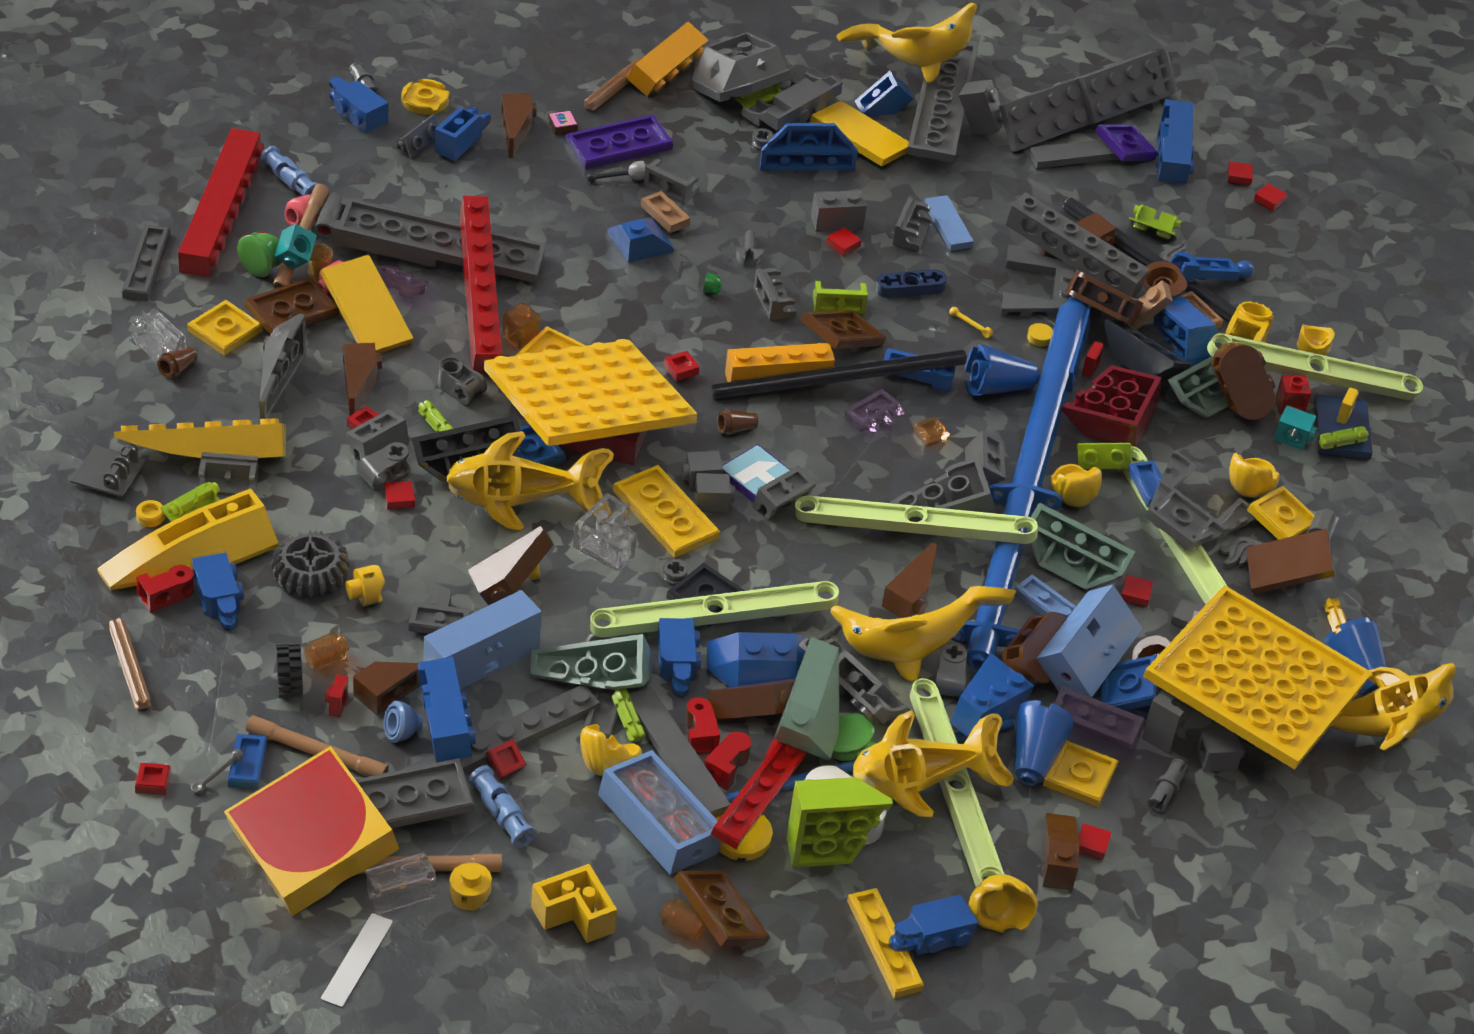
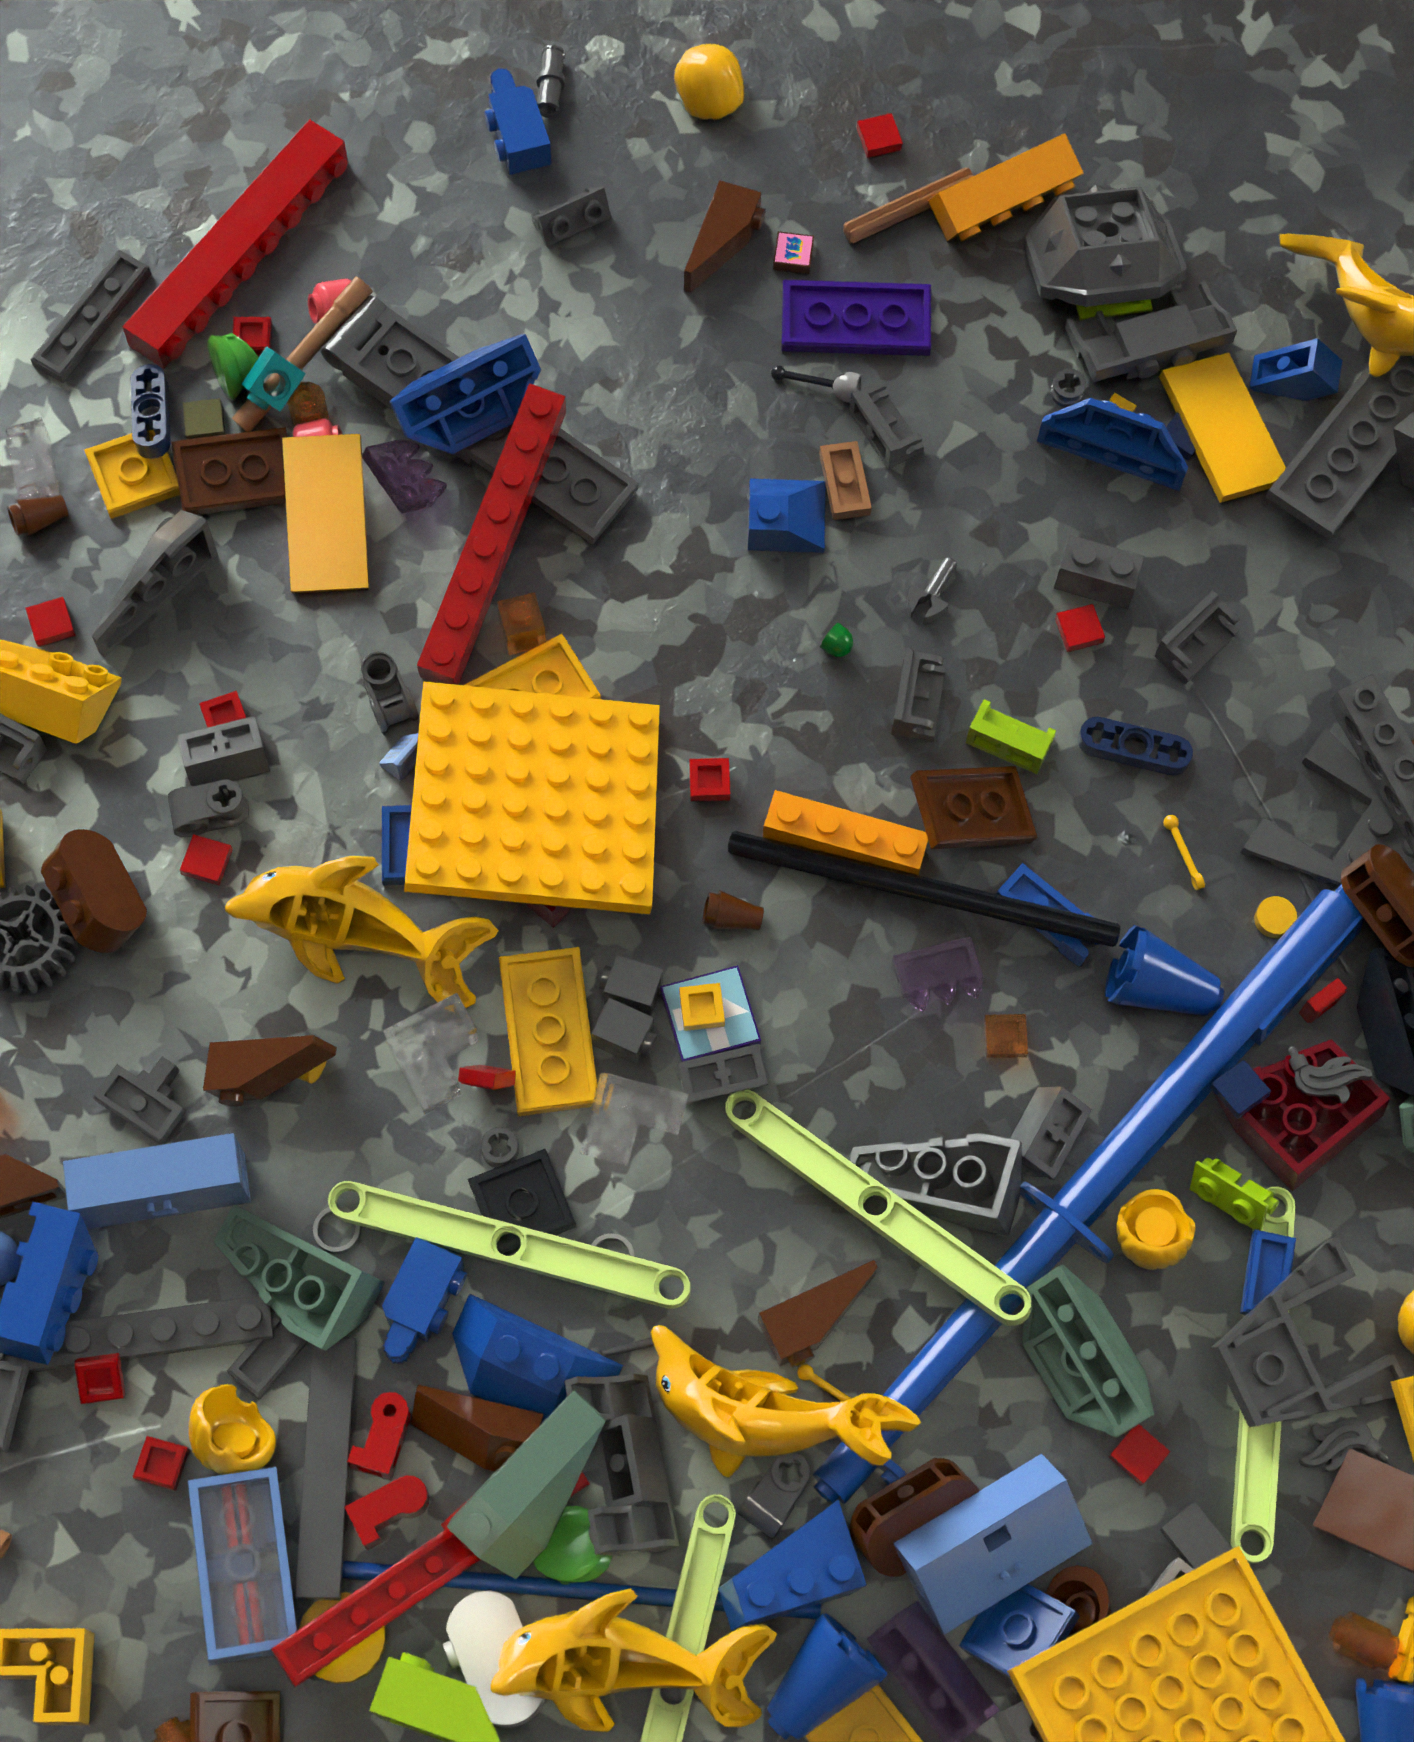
camera: 30 degrees right, 25 degrees up
medium blue piece [260,146,318,196] -> none
reddish brown slope [343,343,382,416] -> none
yellow piece [346,565,385,606] -> none
yellow tile [401,79,449,115] -> none
black wedge [411,415,523,487] -> none
lime axle [418,400,454,432] -> none
blue hinge [435,106,491,161] -> none
medium blue piece [468,765,537,848] -> none
lime axle [612,689,645,743] -> none
medium blue tile [924,195,974,251] -> none
medium blue tile [1014,575,1076,619] -> none
none -> red tile [26,597,76,647]
none -> reddish brown brick [41,829,147,953]
none -> dark blue beam [131,364,171,459]
none -> red tile [132,1436,190,1491]
none -> olive tile [183,398,225,439]
none -> light blue slope [379,733,418,781]
none -> blue wedge [389,334,541,454]
none -> red tile [458,1064,516,1090]
none -> clear brick [580,1073,689,1166]
none -> yellow piece [674,44,744,120]
none -> yellow plate [679,983,725,1031]
none -> red tile [856,113,903,158]
none -> dark blue tile [1210,1060,1271,1119]
none -> dark grey piece [1288,1046,1373,1104]
none -> clear orange brick [1329,1611,1399,1670]

